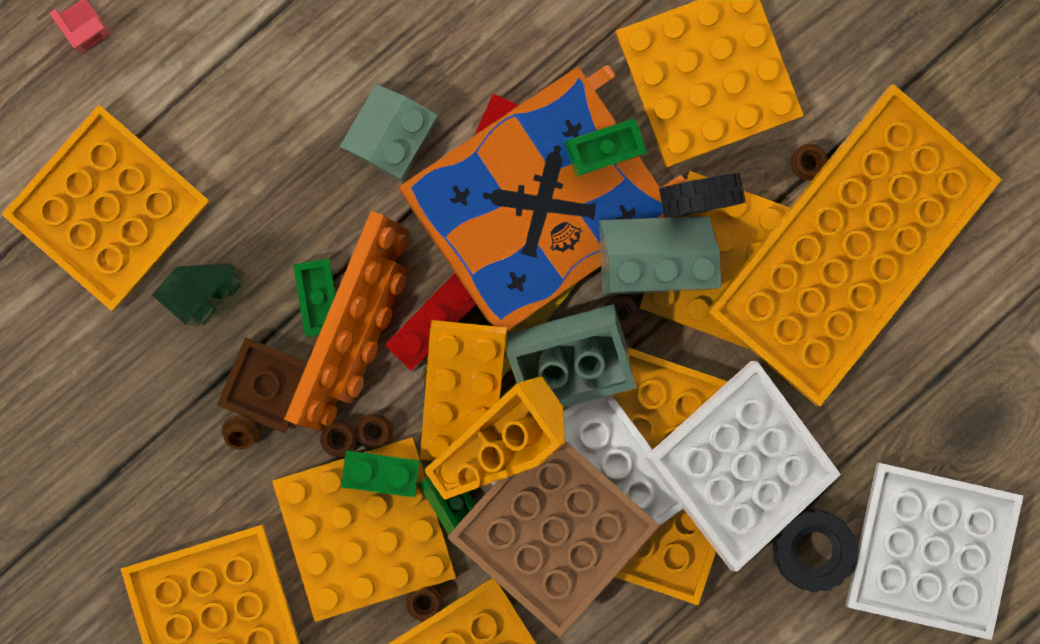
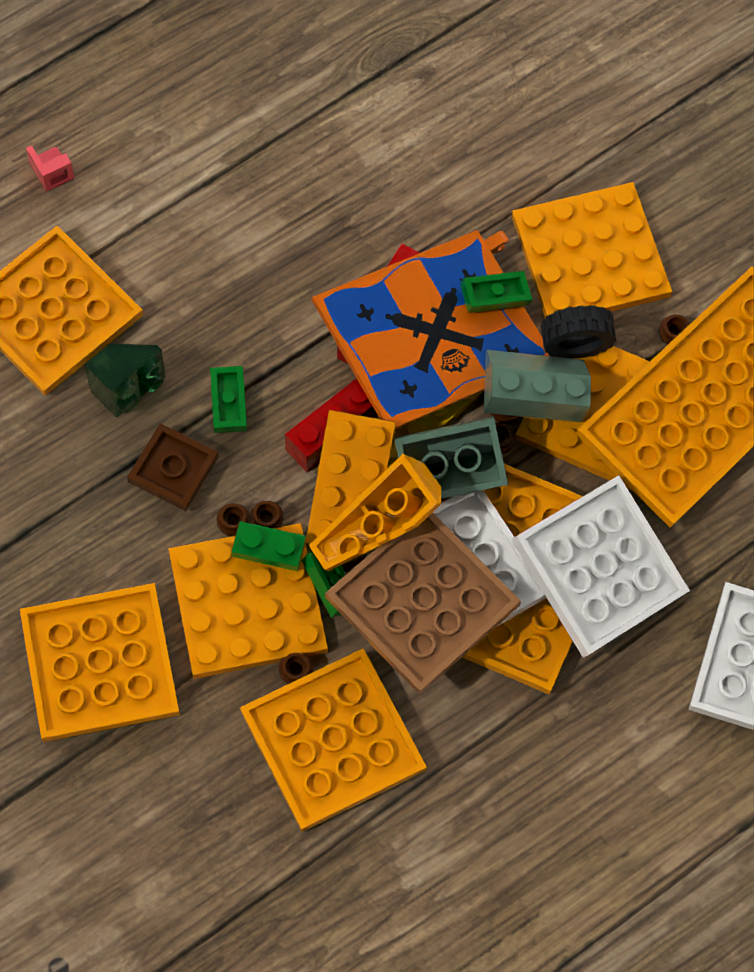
camera: 10 degrees right, 20 degrees down
reddish brown plate [222,416,259,450] -> none
orange plate [284,211,409,432] -> none
sand green slope [339,84,439,183] -> none
black tyre [772,509,857,592] -> none

